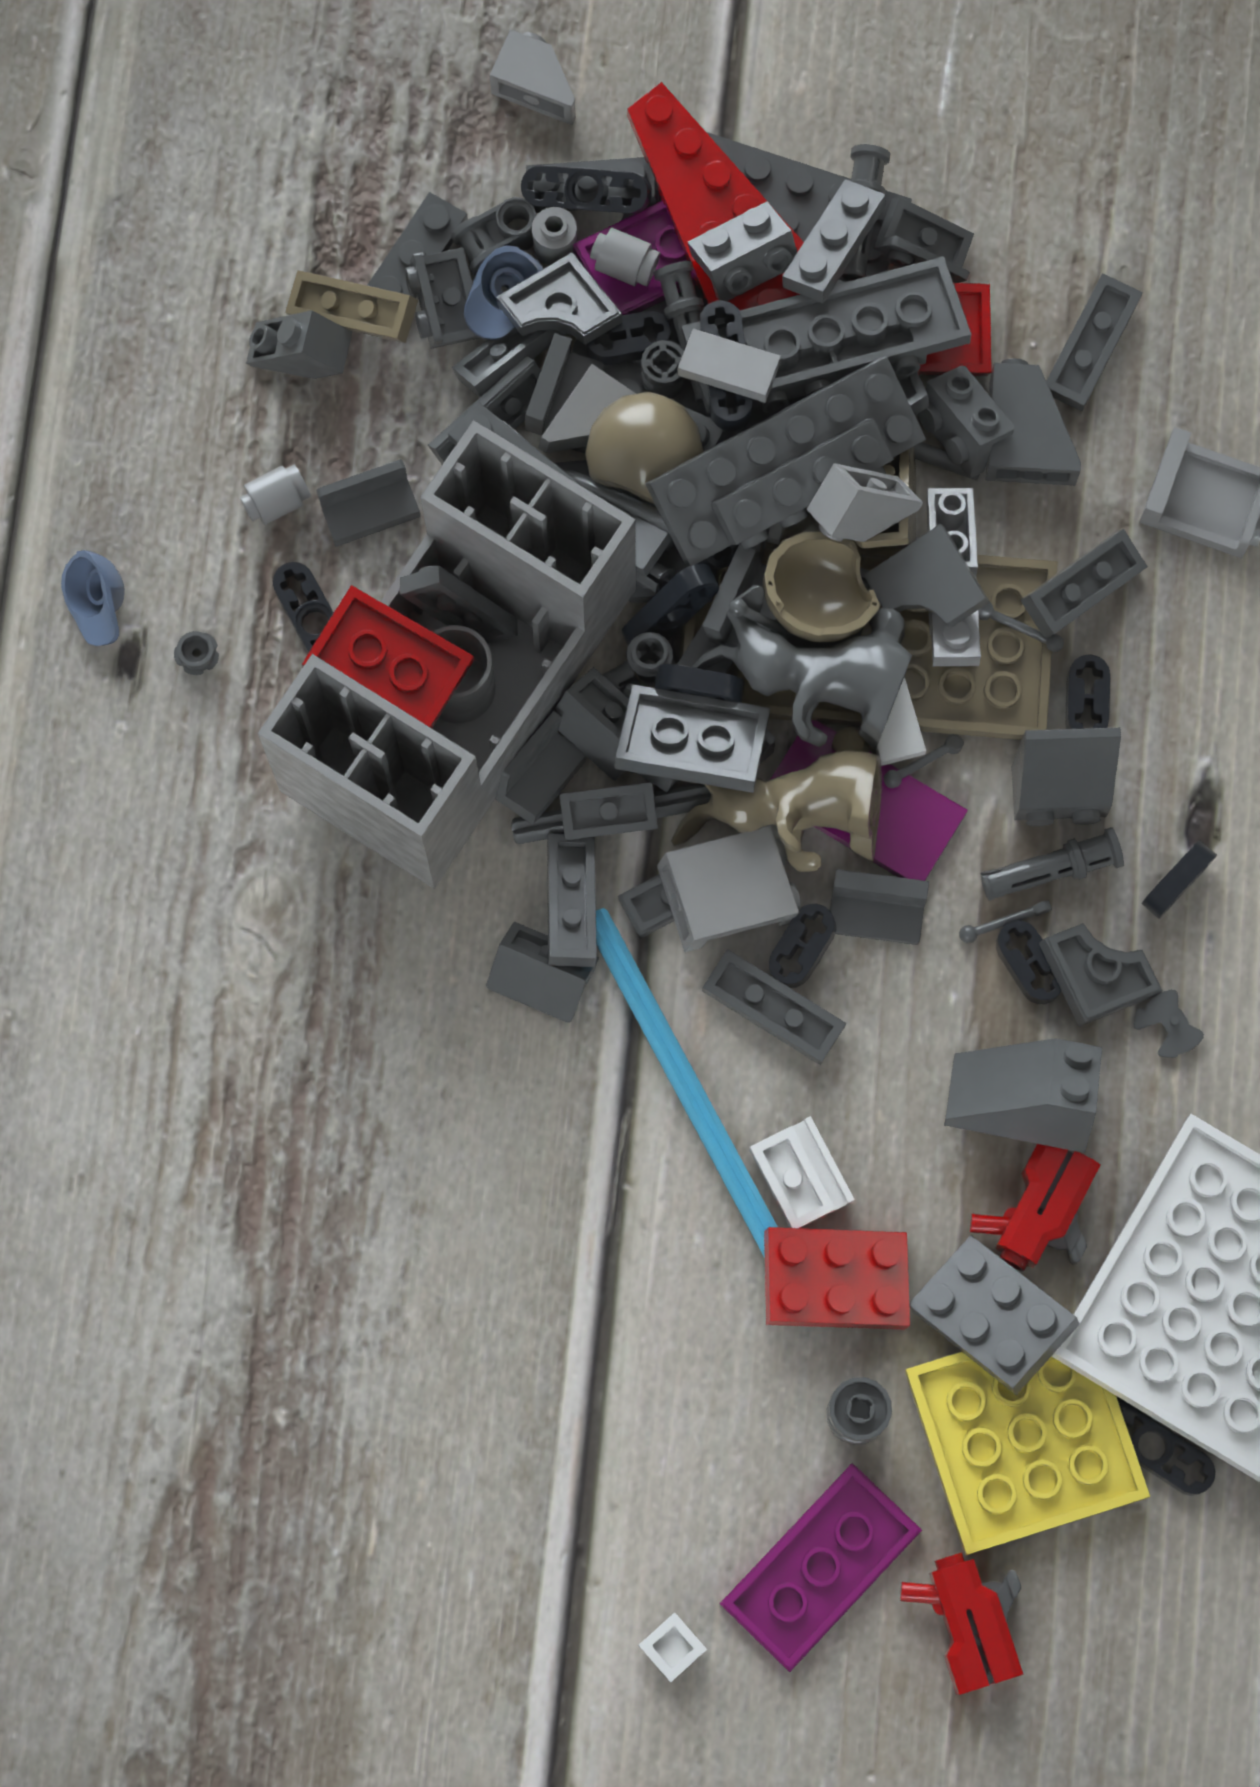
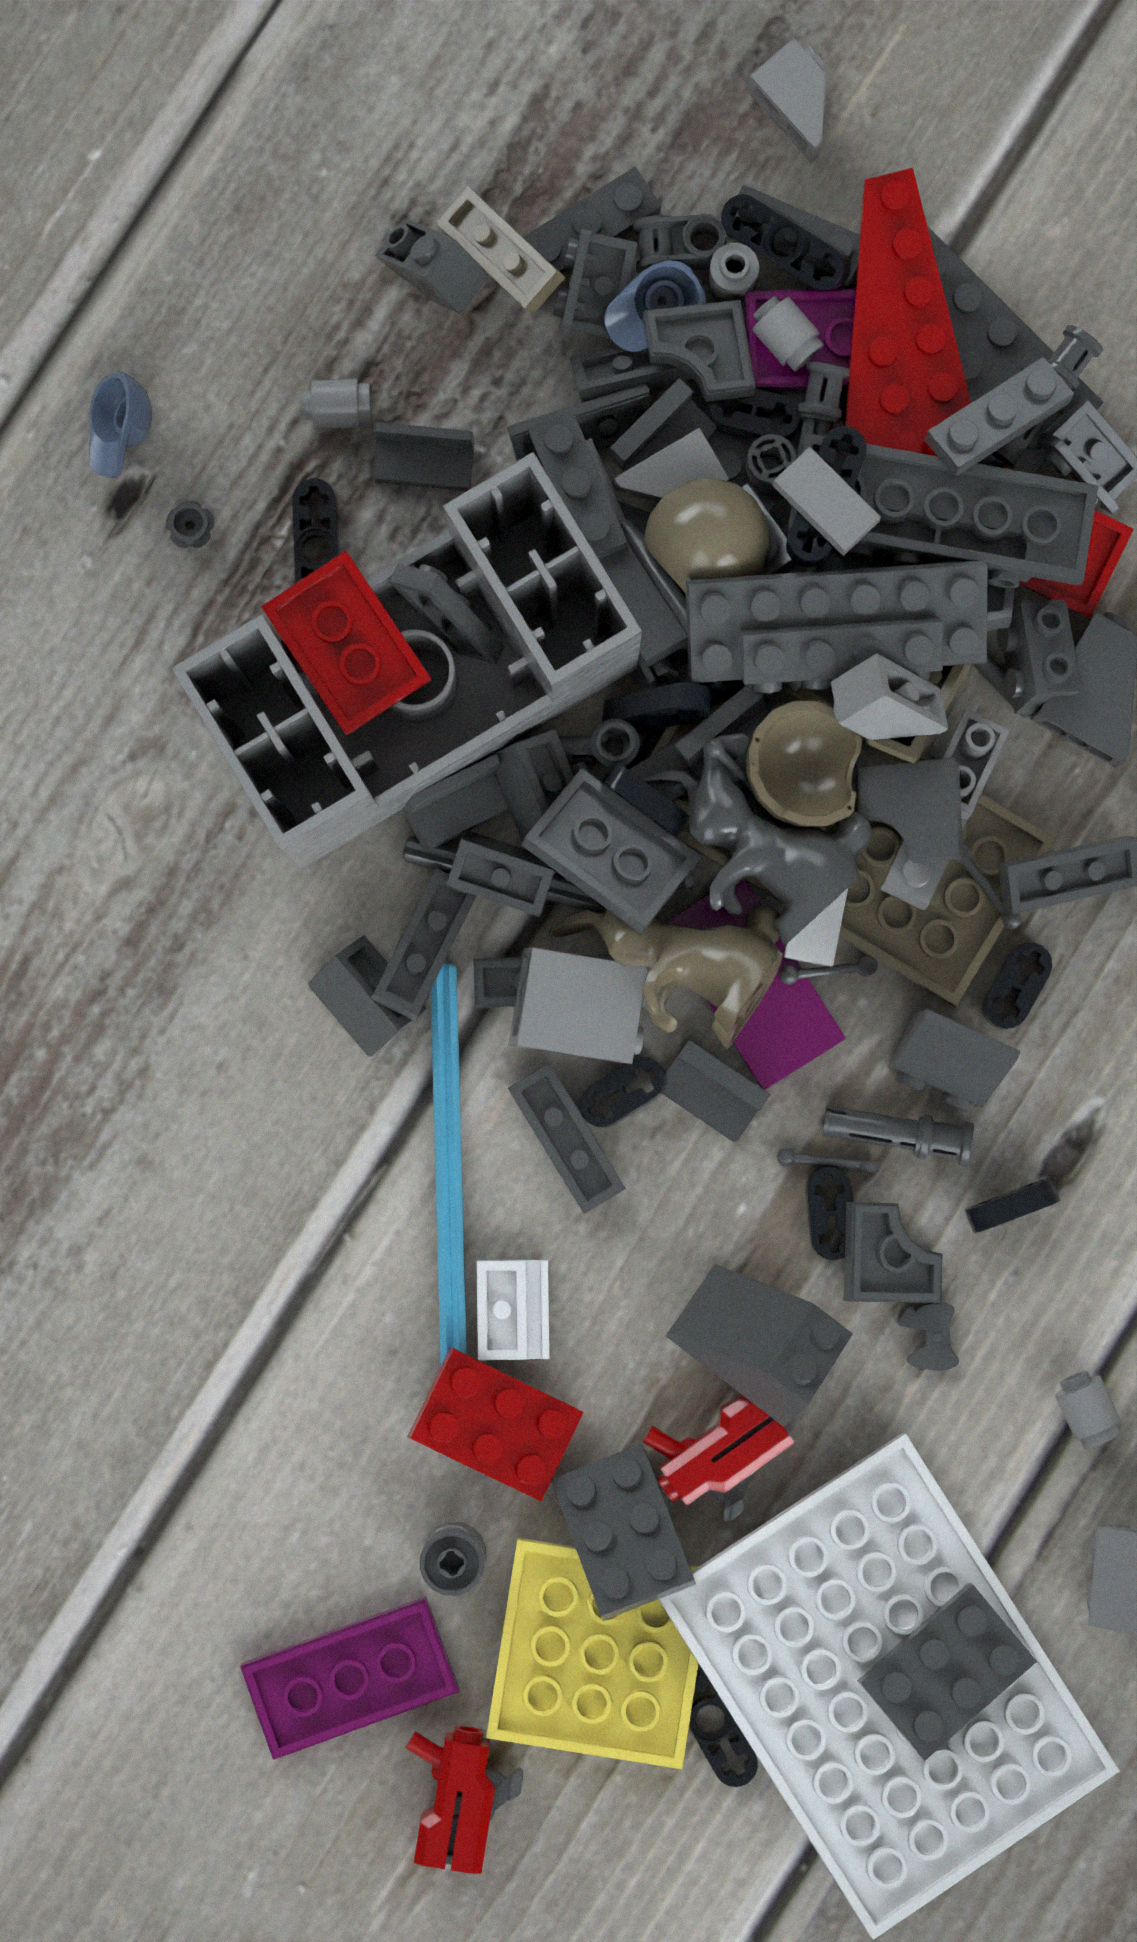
camera: 30 degrees right, 10 degrees up
white plate [638,1612,707,1683] -> none
dark grey bracket [688,202,797,301] -> none

